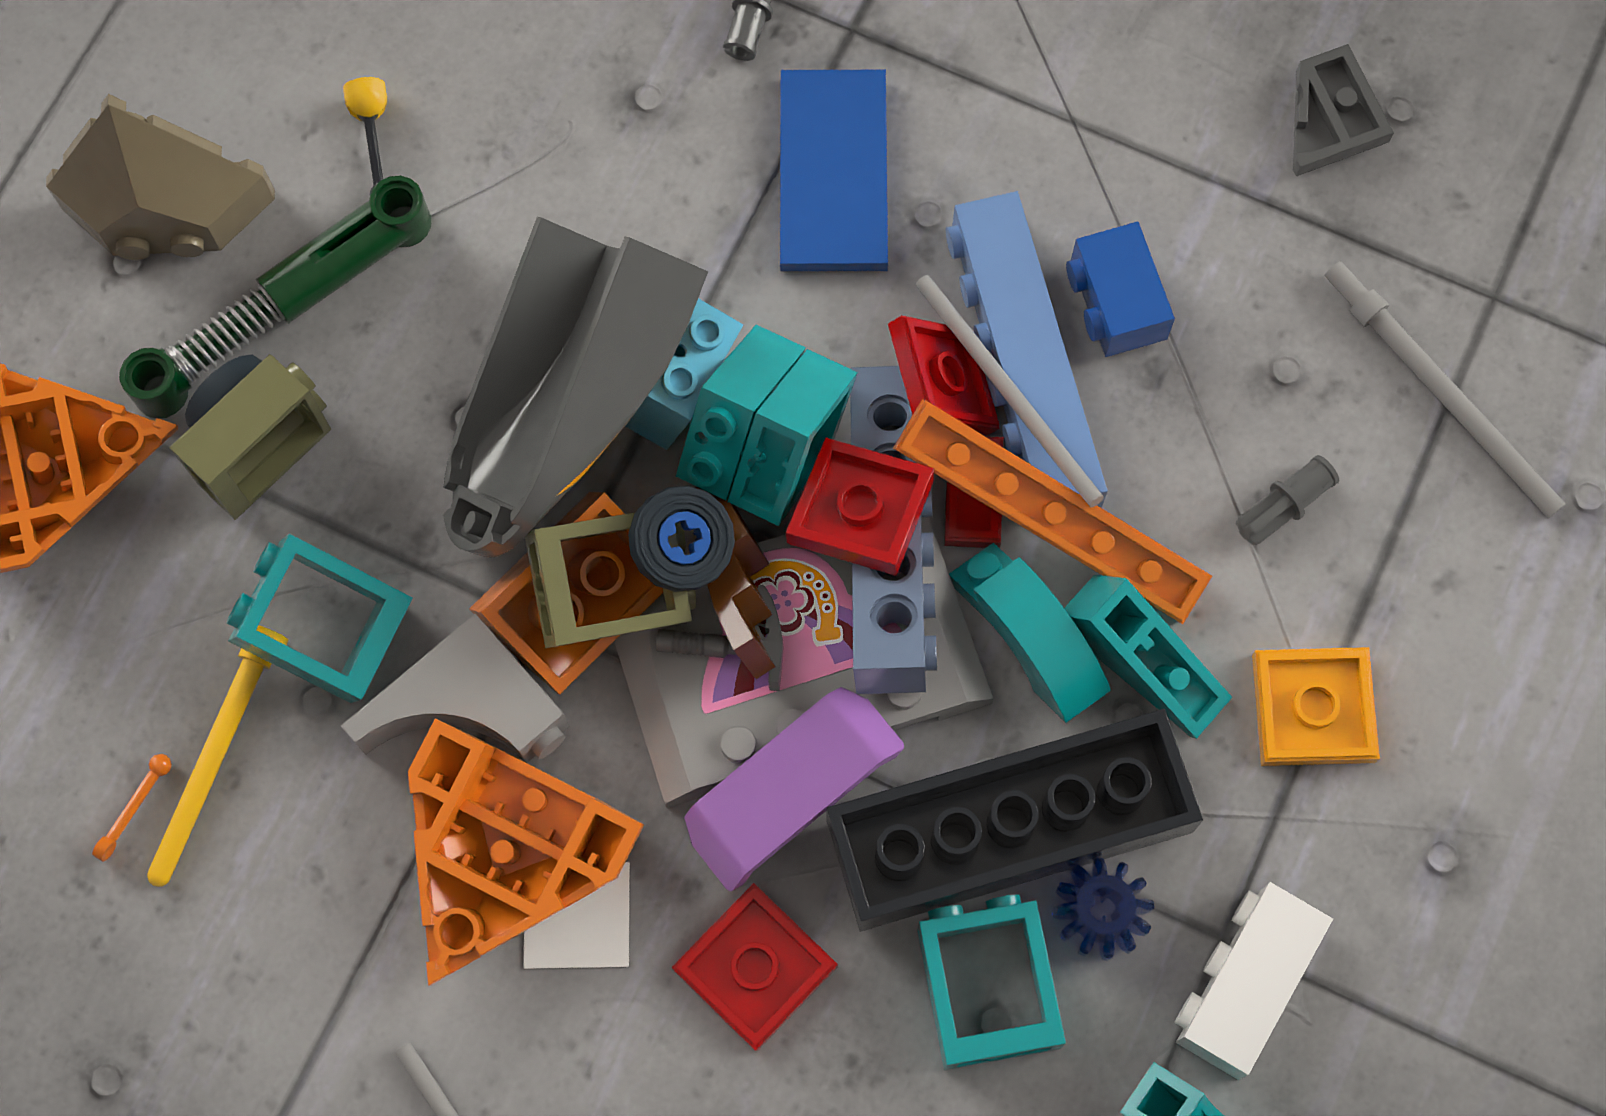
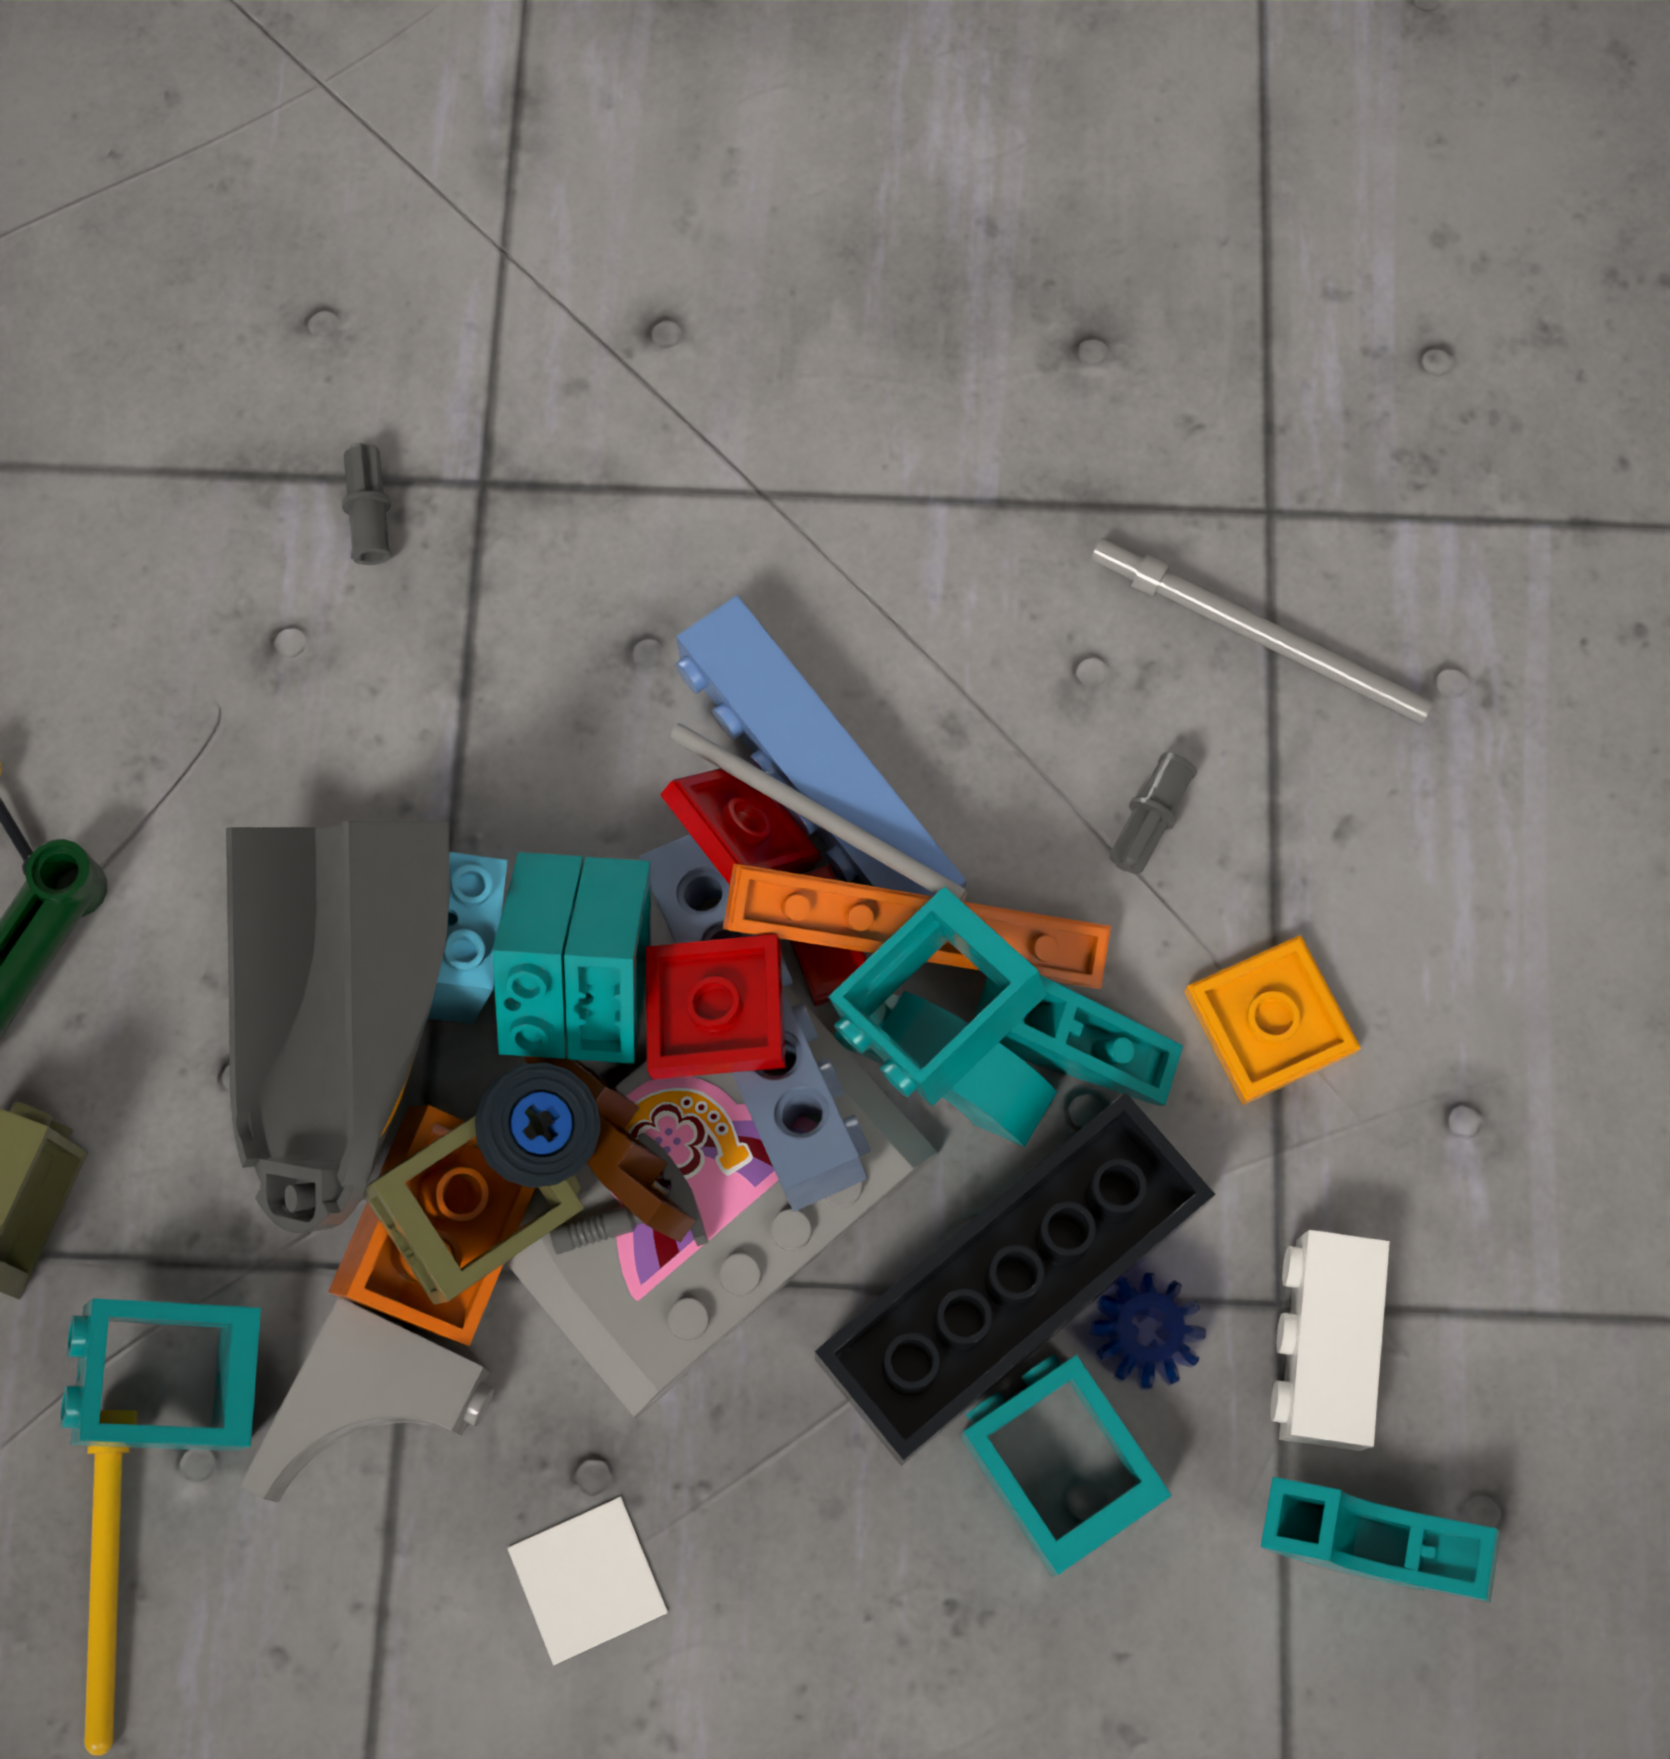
camera: 25 degrees left, 0 degrees up
orange hinge [92,754,172,862] -> none
orange wedge [408,719,644,986] -> none
red tile [671,883,838,1052] -> none
medium lavender piece [684,687,904,891] -> none
blue tile [780,69,888,271] -> none
blue brick [1066,221,1175,357] -> none
dark grey wing [1293,44,1394,176] -> none
none -> teal window [829,886,1047,1107]

